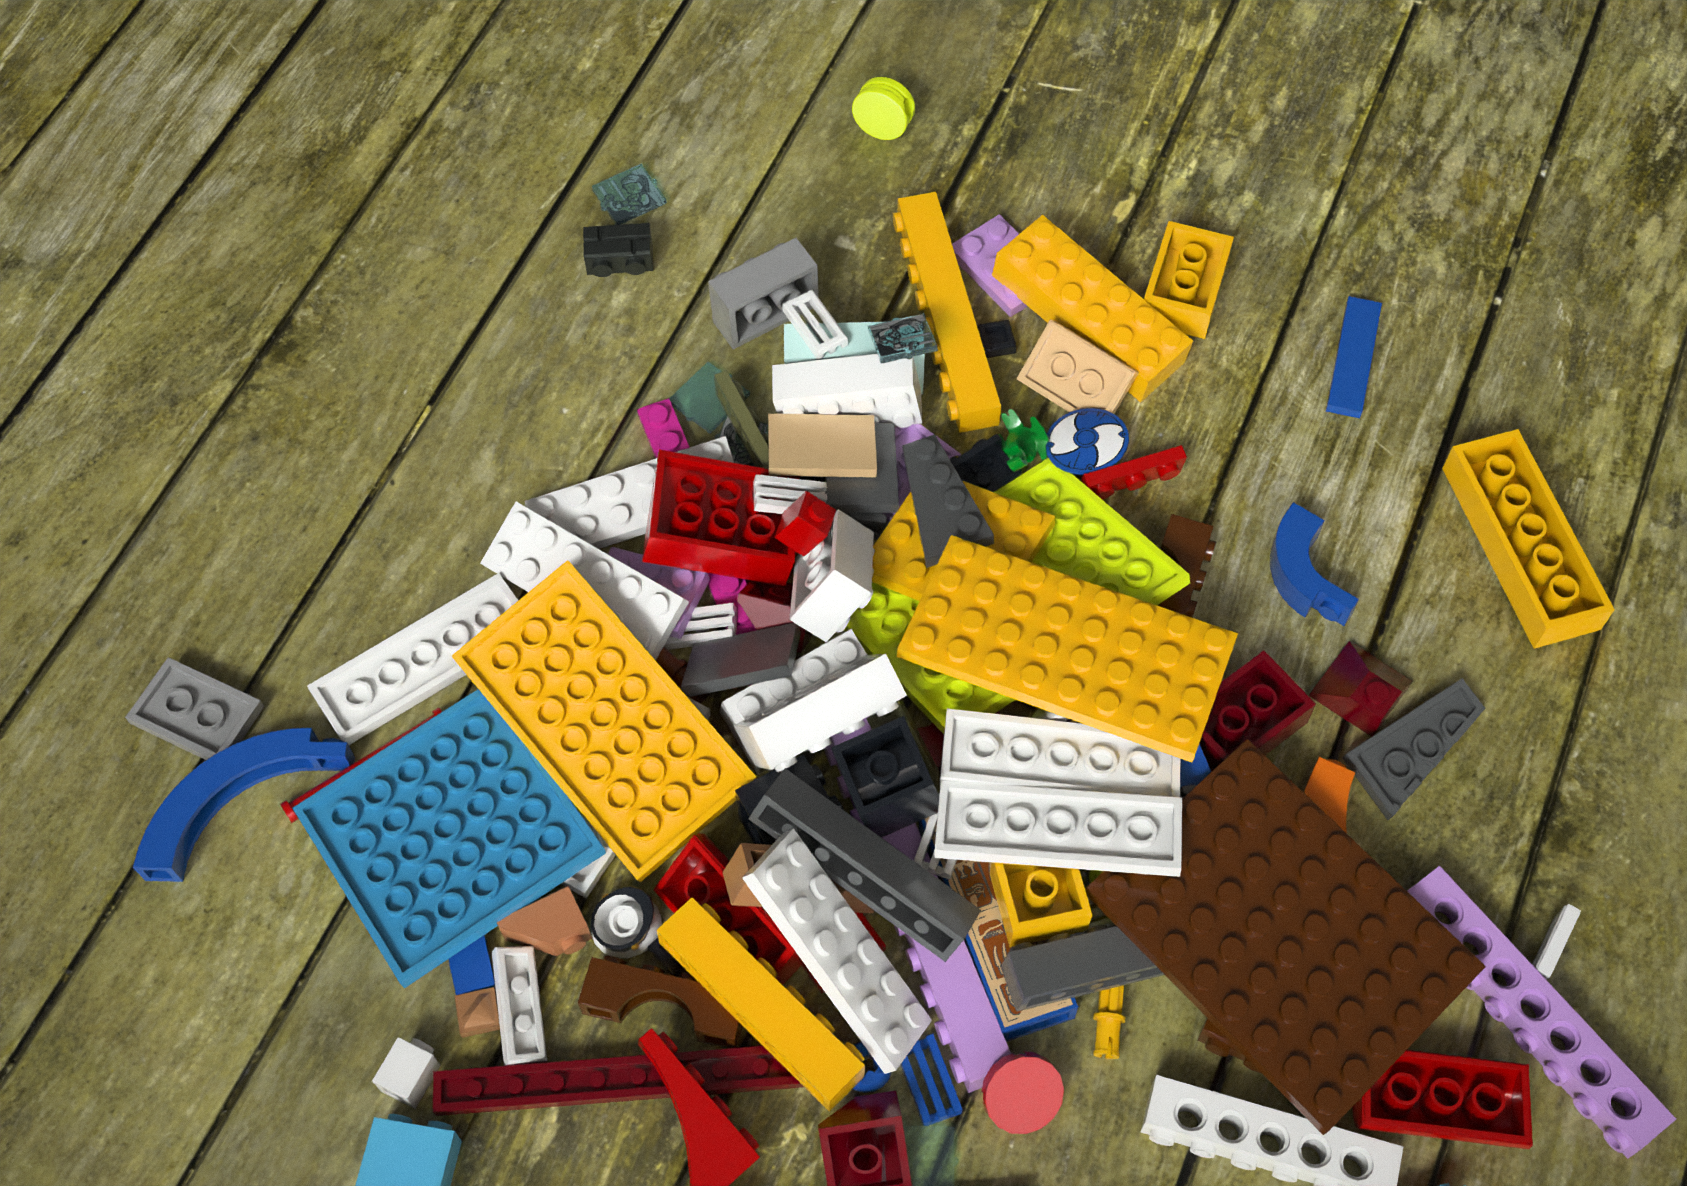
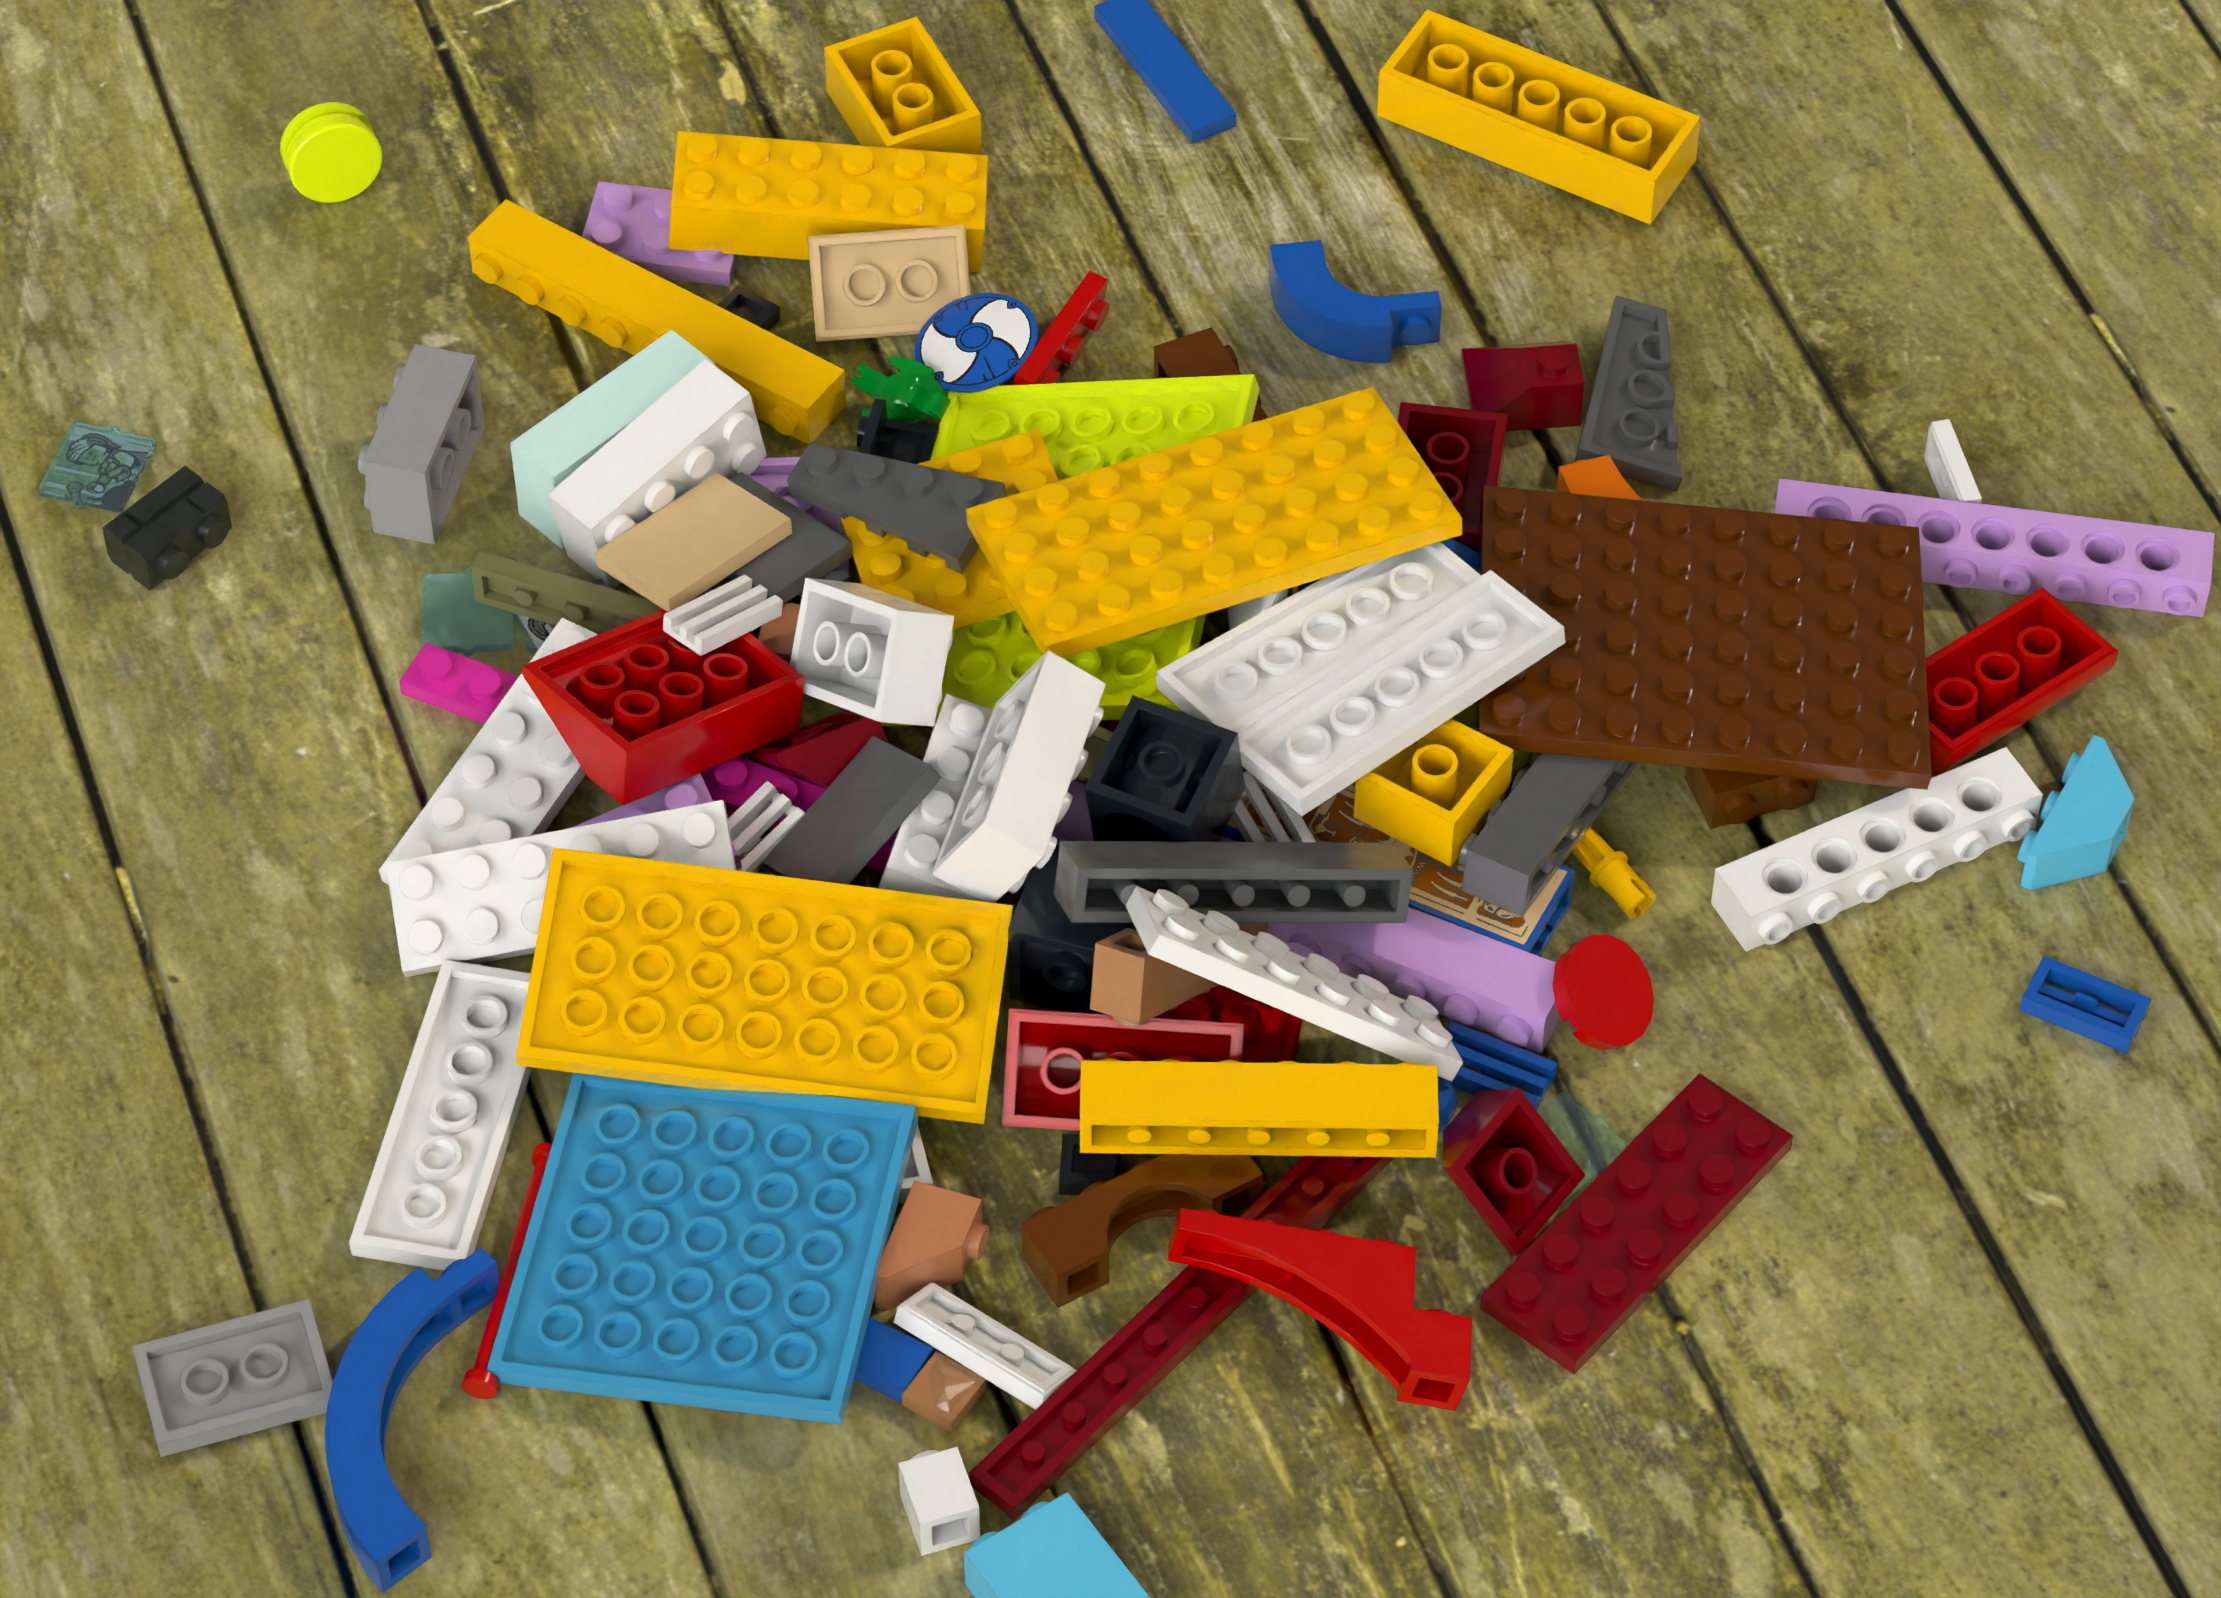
camera: 45 degrees left, 10 degrees down
white piece [591,886,662,958] -> none
red brick [774,491,836,556] -> none
white tile [782,289,848,360] -> none
piece [868,313,938,364] -> none

